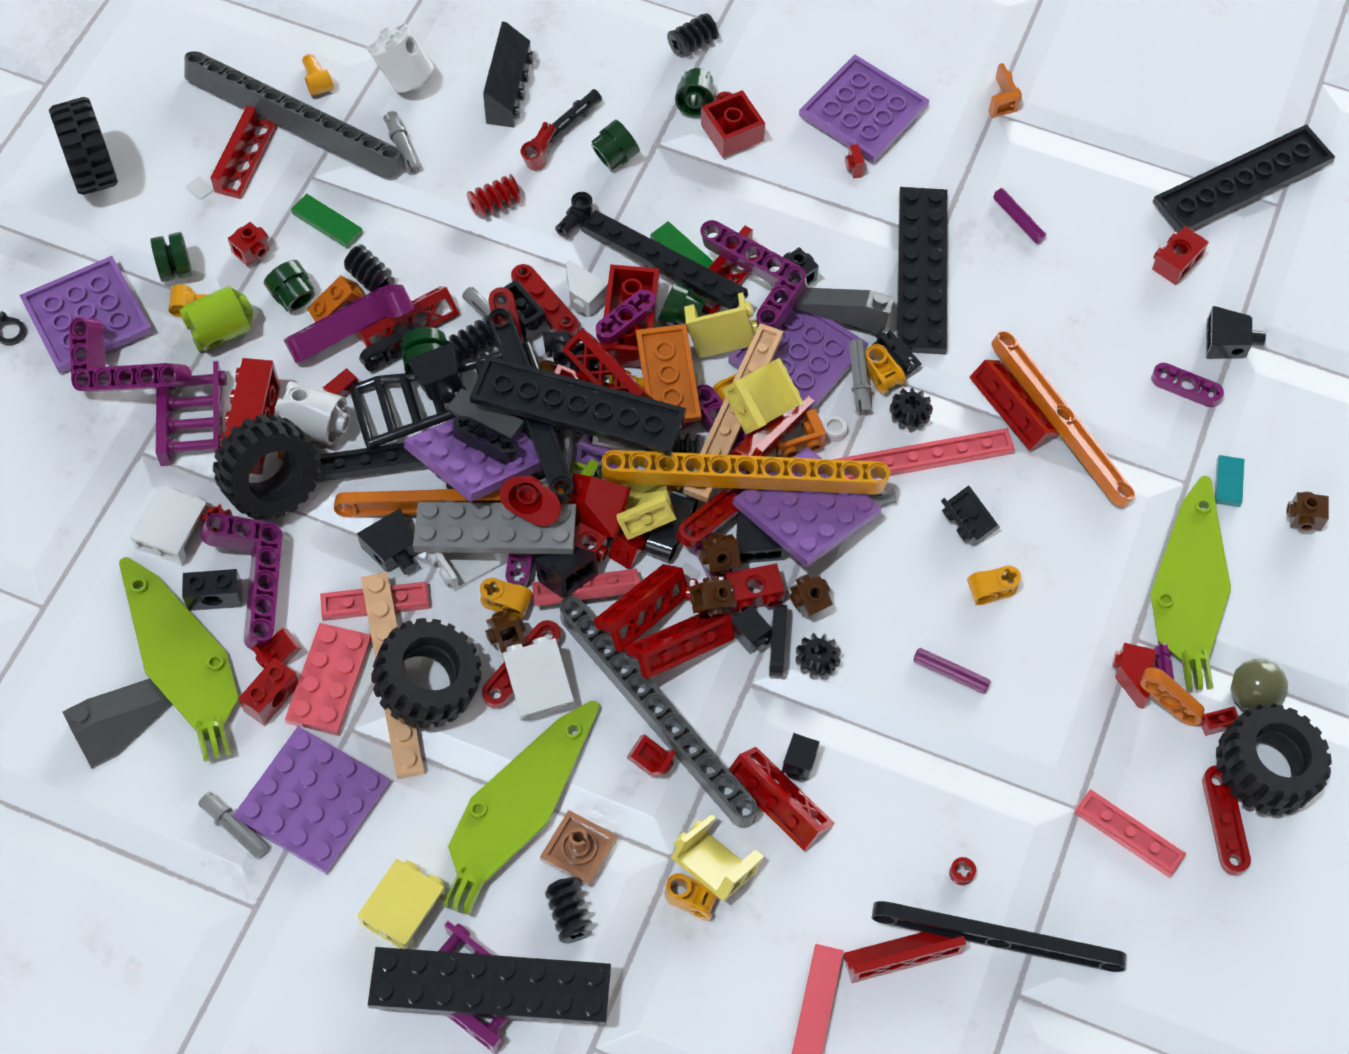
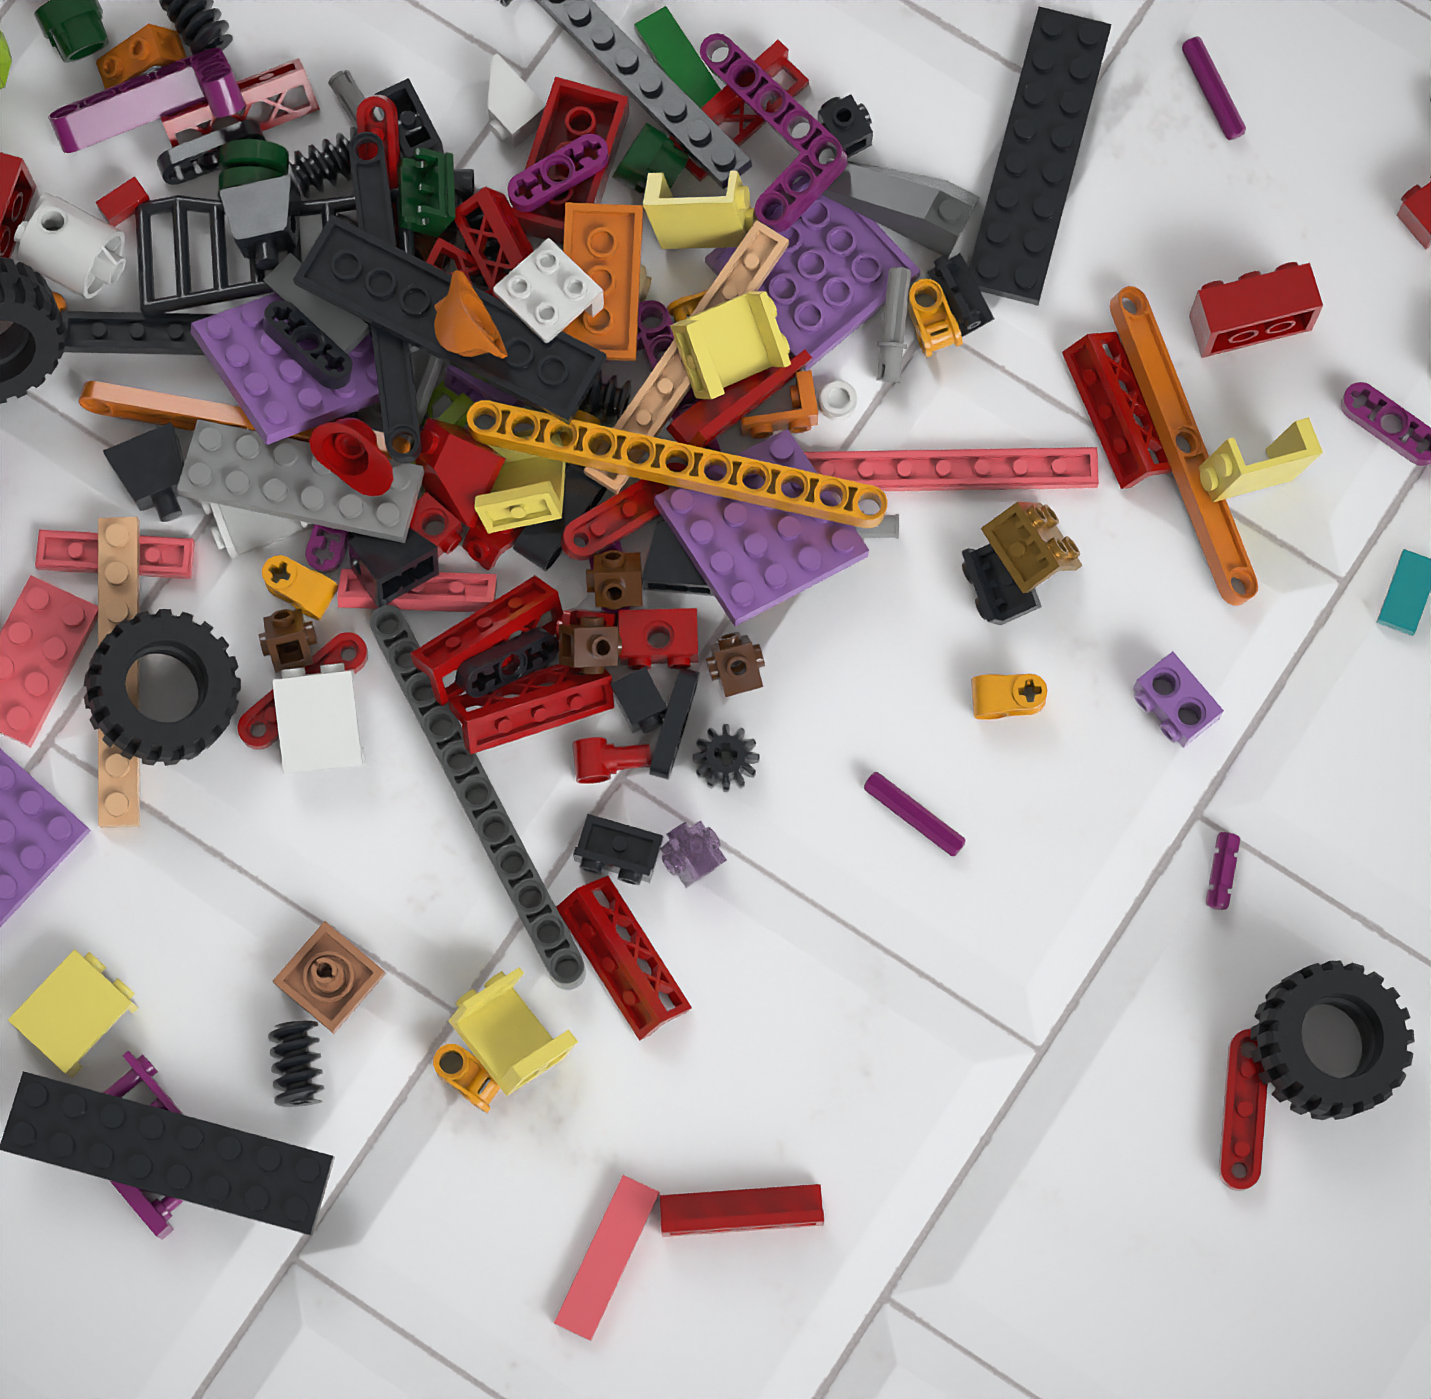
camera: 15 degrees right, 15 degrees up
lime wing [443,701,599,915] -> none
red plate [511,264,579,339] -> none
red bracket [626,734,676,777] -> none
black brick [782,733,820,781] -> none
black beam [871,901,1127,972] -> none
black gear [889,387,933,431] -> none
red bush [949,857,976,886] -> none
coral tile [1074,789,1186,878] -> none
red slope [1112,642,1156,709] -> none
orange beam [1140,667,1205,726] -> none
lime wing [1150,476,1231,691] -> none
red piece [1200,706,1239,736] -> none
olive piece [1230,659,1288,710] -> none
none -> dark green hinge [398,148,455,237]
none -> orange hat [434,270,508,358]
none -> black beam [455,627,559,698]
none -> white bracket [493,238,604,343]
none -> red pin [572,737,652,784]
none -> black bracket [573,814,664,886]
none -> clear purple brick [660,820,727,888]
none -> pearl gold bracket [980,501,1082,593]
none -> medium lavender brick [1133,651,1224,748]
none -> red brick [1189,262,1323,358]
none -> light yellow panel [1198,417,1323,503]

